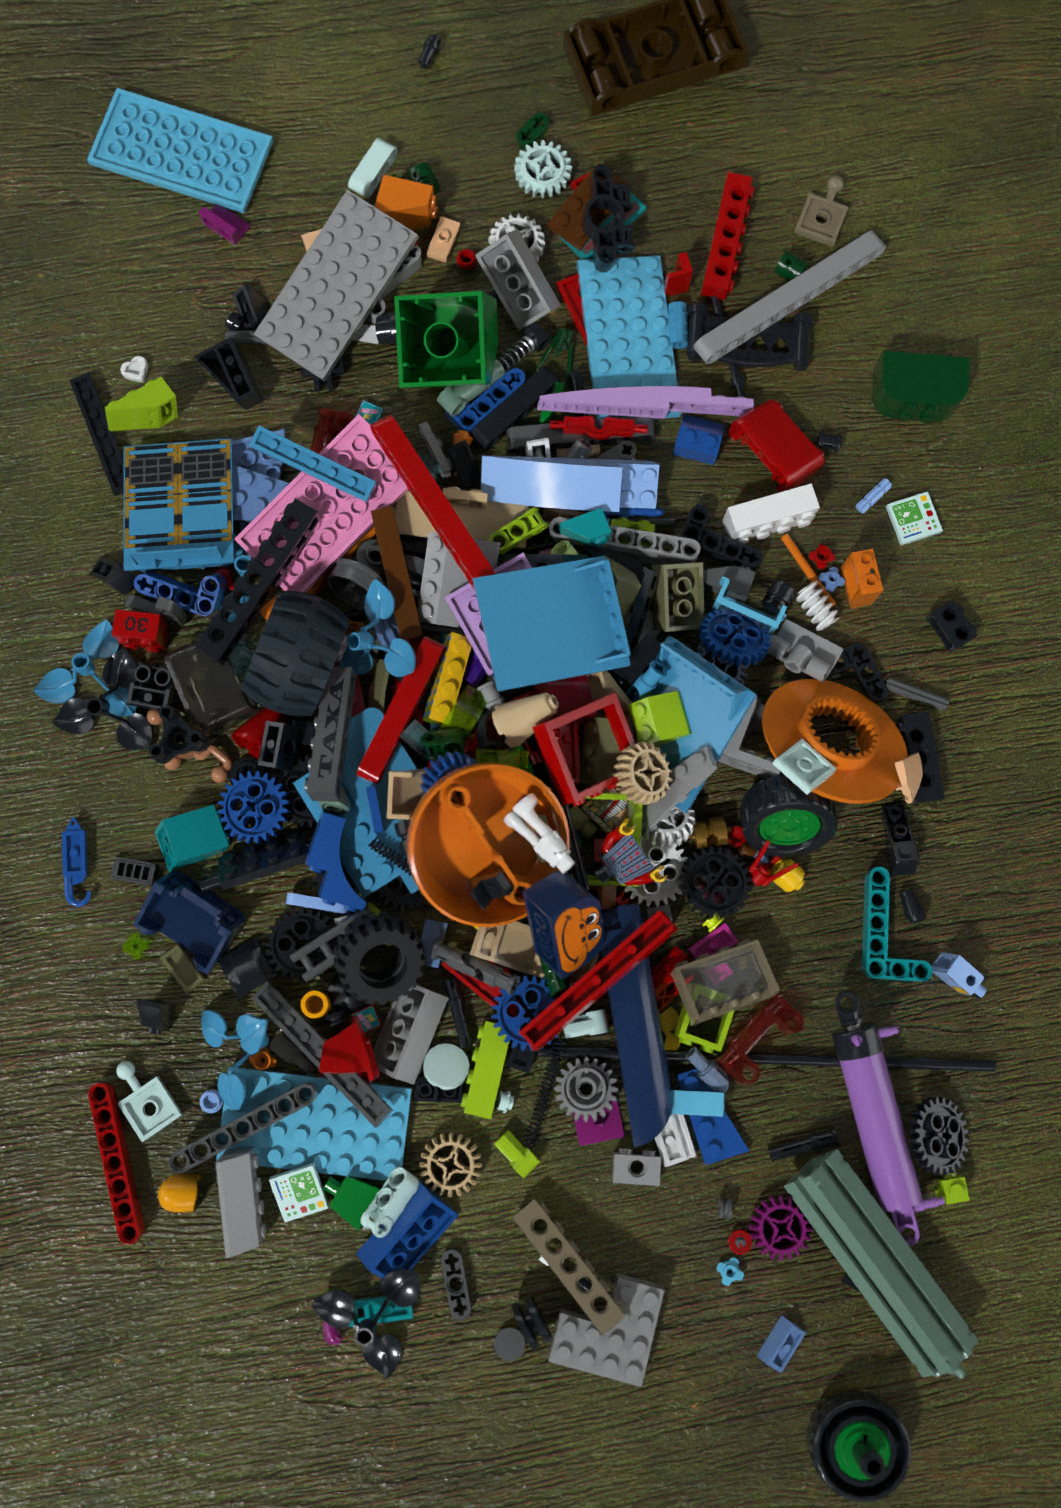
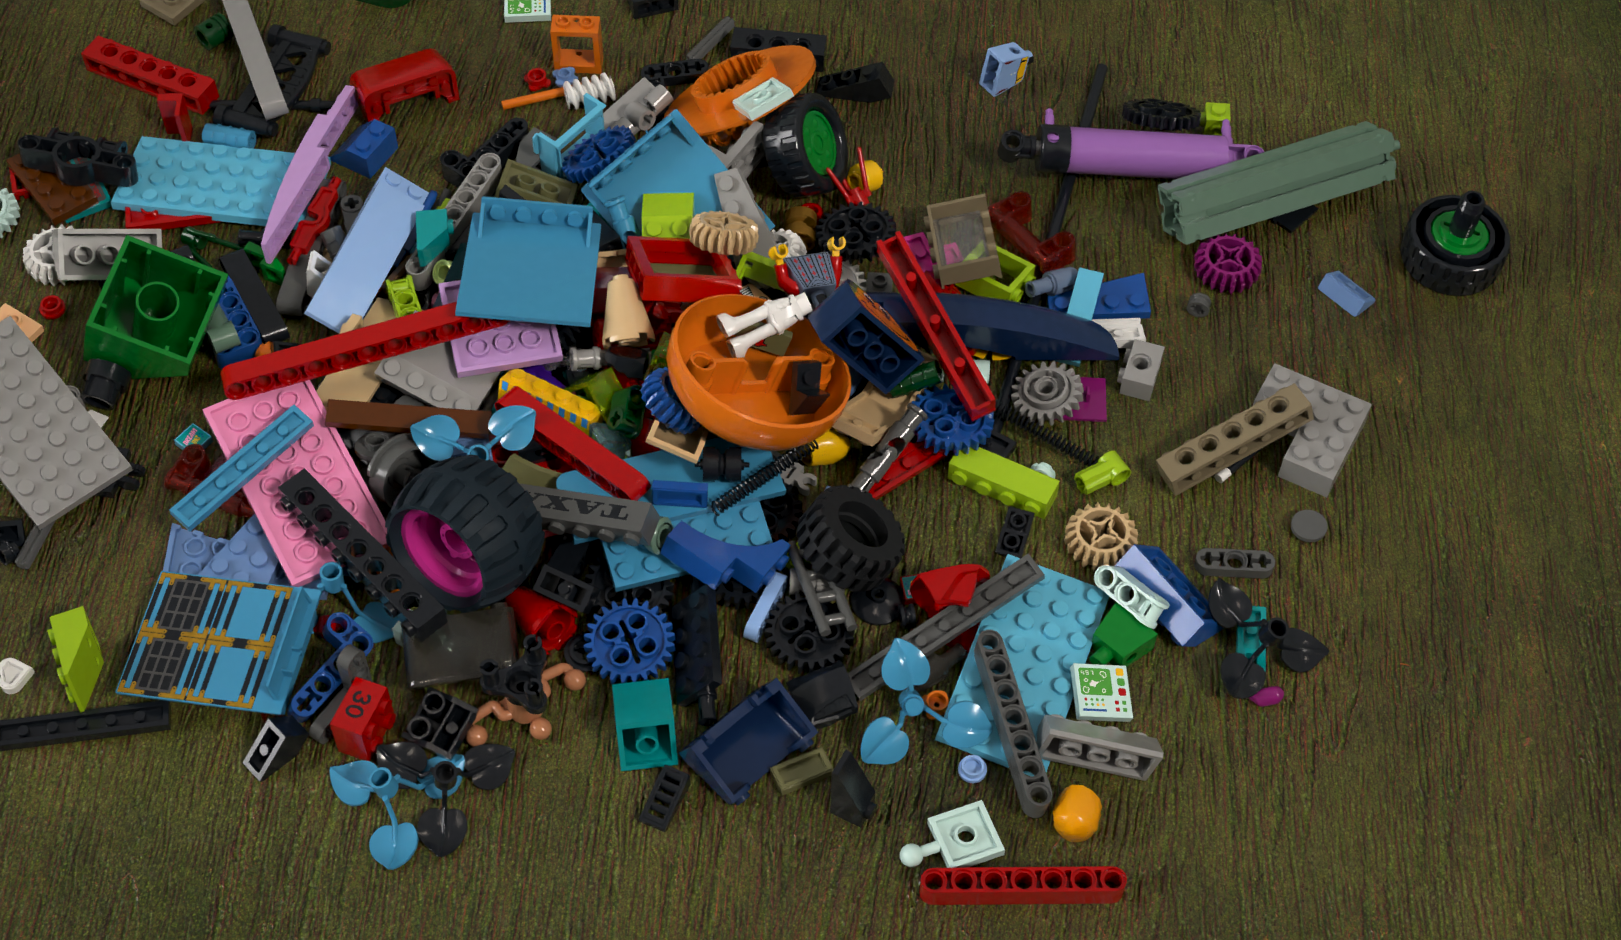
camera: 75 degrees left, 25 degrees down
blue plate [62,817,92,907] -> none
clear neon green plate [122,933,149,960] -> none
black wedge [193,337,264,411] -> none
light orange piece [301,991,332,1018] -> none
light grey slope [373,985,448,1085] -> none
light aqua tile [423,1043,469,1090] -> none
black pin [443,978,474,1048] -> none
black wheel [511,1294,553,1351] -> none
medium azure plate [717,1257,744,1286] -> none
white brick [722,483,820,544] -> none
red tile [728,1229,752,1255] -> none
reddish brown arm [737,843,770,864] -> none
black piece [760,580,797,615] -> none
black pin [768,1126,840,1162] -> none
black bush [816,430,842,453] -> none
light blue axle [856,478,892,514] -> none
teal beam [862,867,933,982] -> none
light nougat slope [895,753,923,804] -> none
black cone [899,889,927,924] -> none

